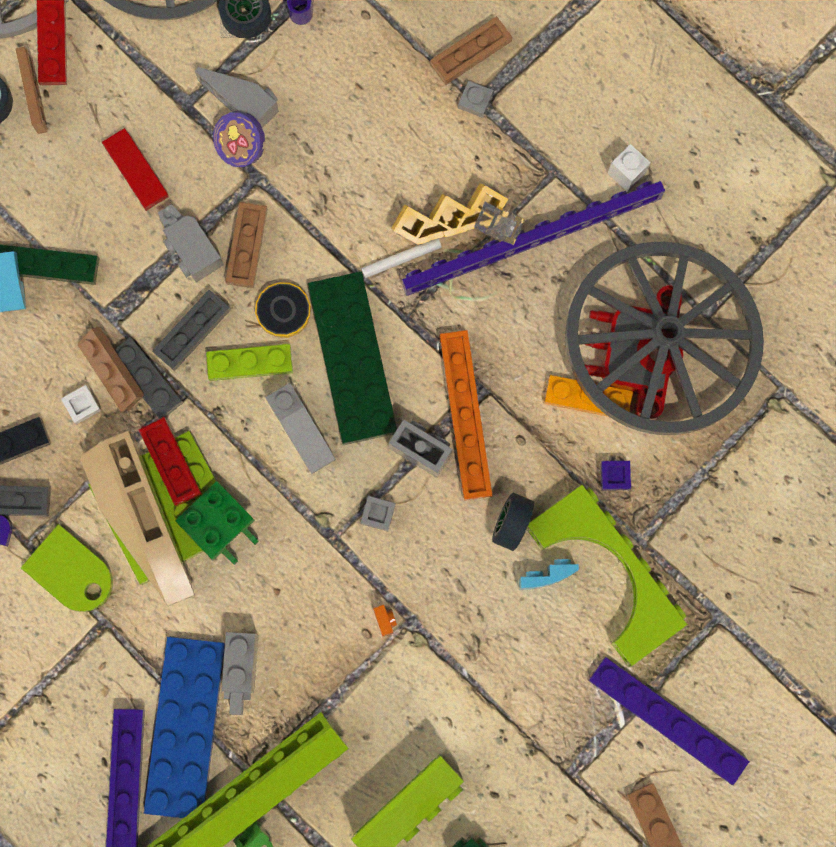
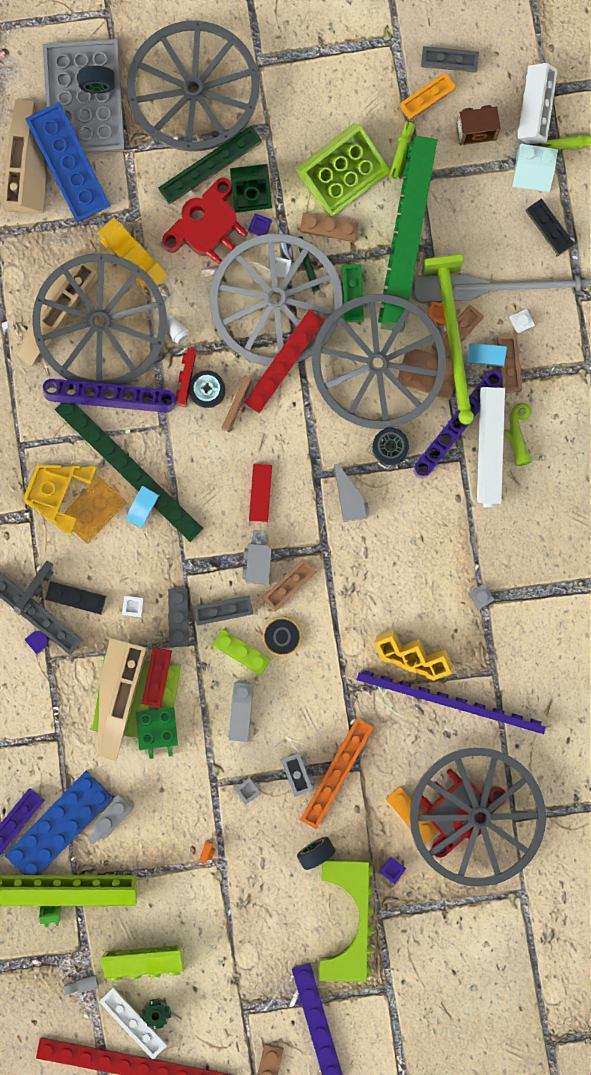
camera: 40 degrees right, 5 degrees up
lime tile [21,524,113,612] -> none
medium nougat plate [77,327,144,413] -> none
tile [213,111,265,167] -> none
dark green plate [308,271,397,445] -> none
white bar [361,239,442,279] -> none
medium nougat plate [430,16,512,85] -> none
clear brick [474,201,525,245] -> none
medium azure slope [519,559,579,590] -> none
white brick [608,144,651,192] -> none

